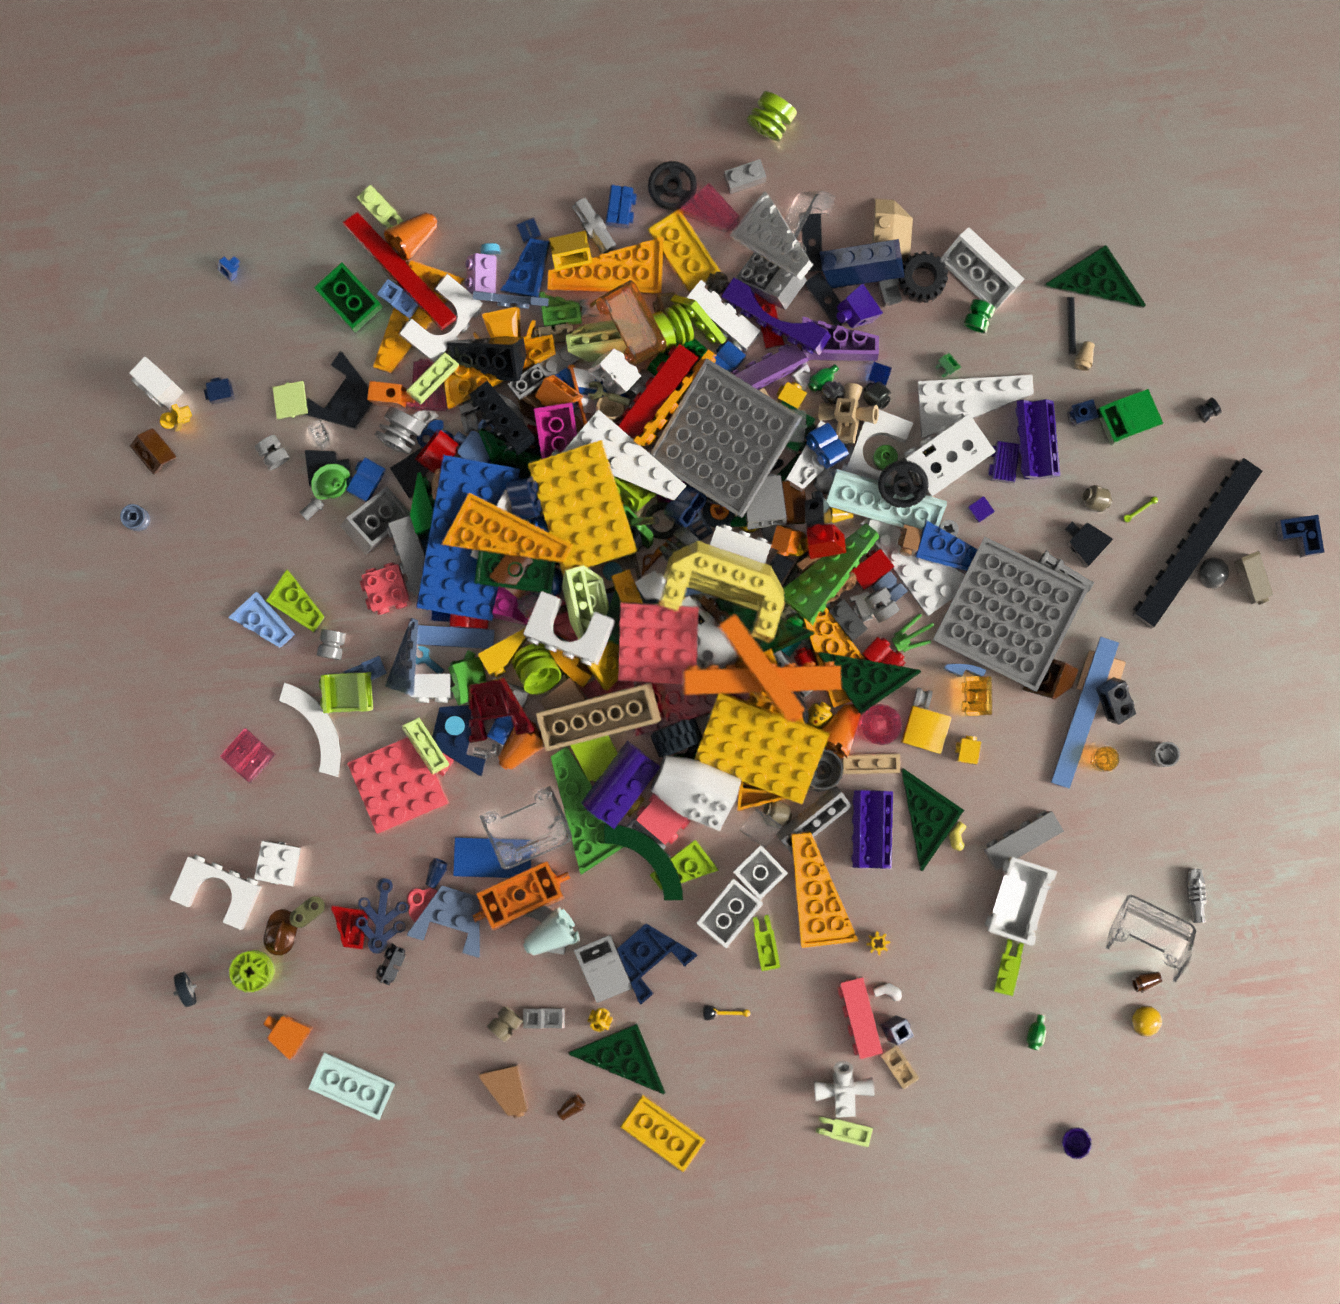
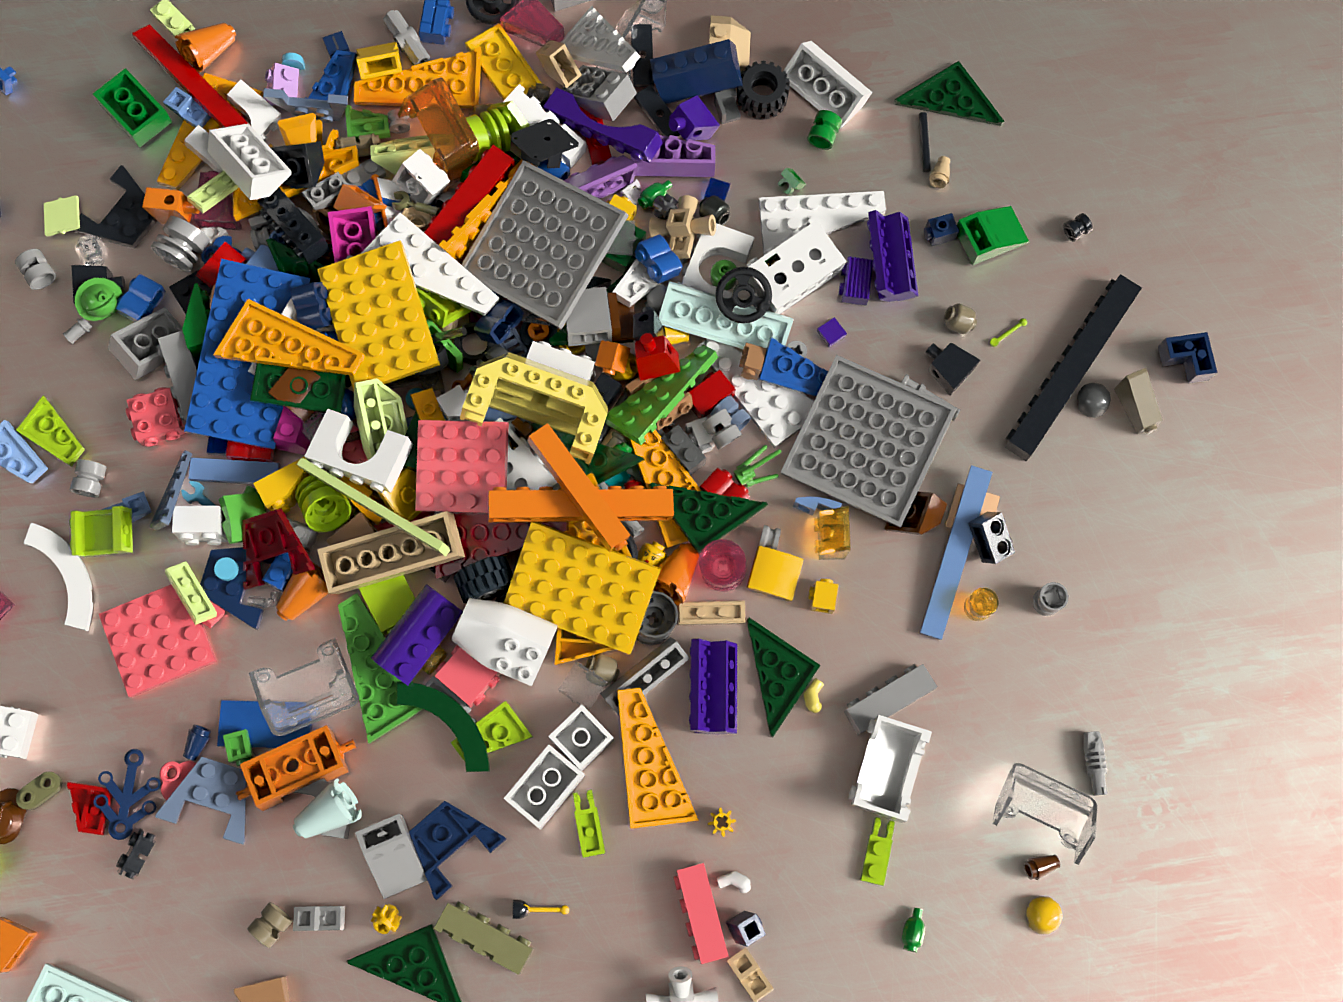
camera: 10 degrees left, 10 degrees down
none -> white slope [207,124,291,200]
none -> bright green bracket [223,729,256,766]
none -> yellowish green tile [297,458,450,557]
none -> olive wedge [433,901,534,975]
none -> black piece [511,119,579,168]
none -> tan torso [536,40,582,88]

